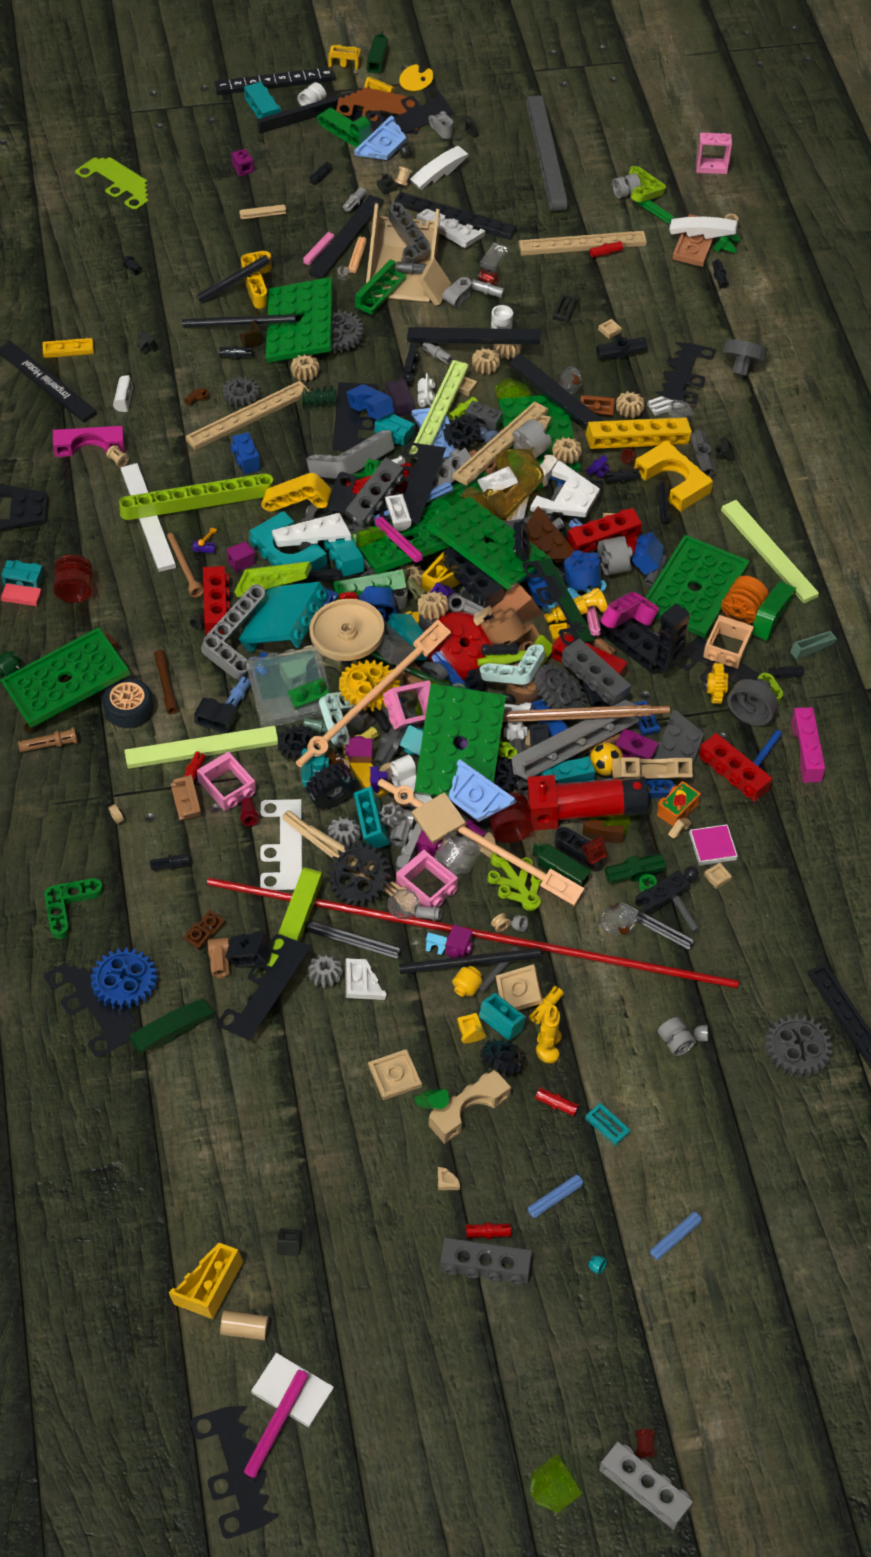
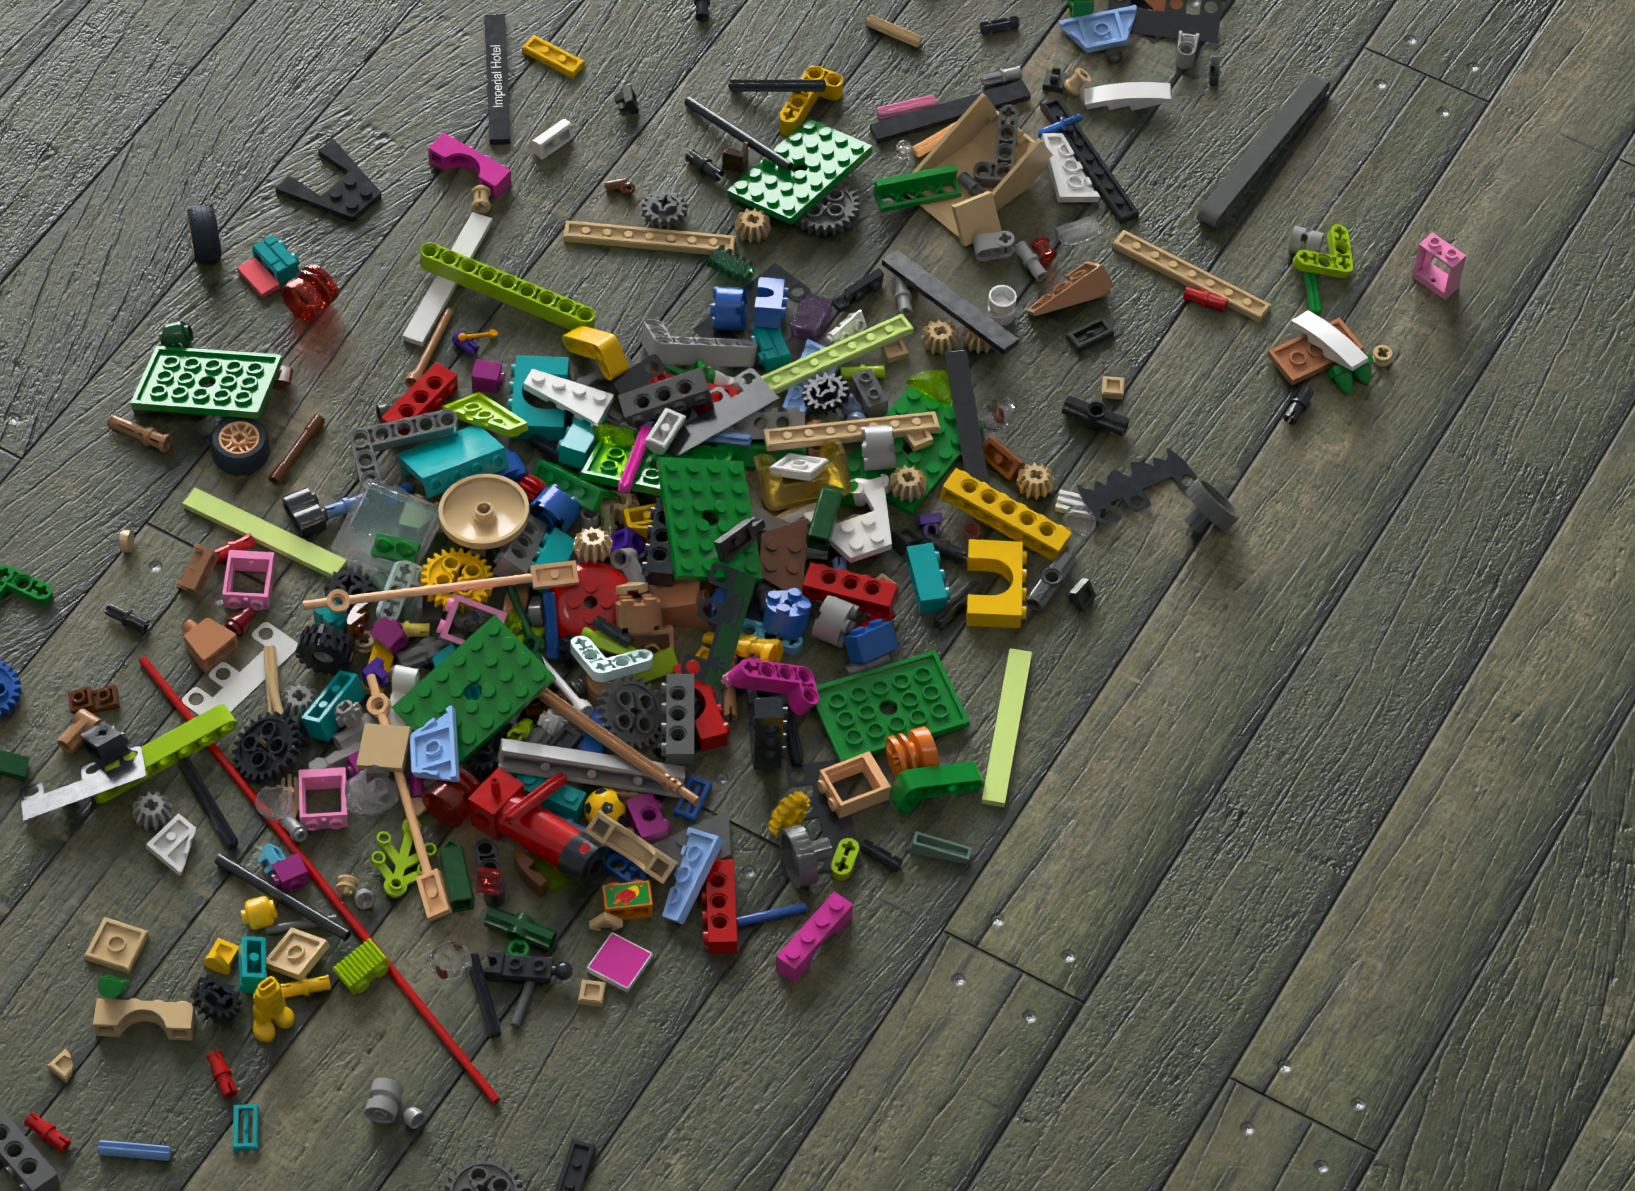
camera: 40 degrees right, 0 degrees up
blue brick [230,432,260,475] -> none
none -> nougat torso [182,618,238,673]
none -> lime brick [332,938,391,996]
none -> red axle [503,772,567,824]
none -> light blue wing [662,827,724,925]
none -> blue brick [710,286,747,331]
none -> dark green piece [806,484,845,551]
none -> teal brick [905,543,950,614]
none -> medium nougat wedge [1026,261,1115,316]
none -> blue piece [1038,114,1083,137]

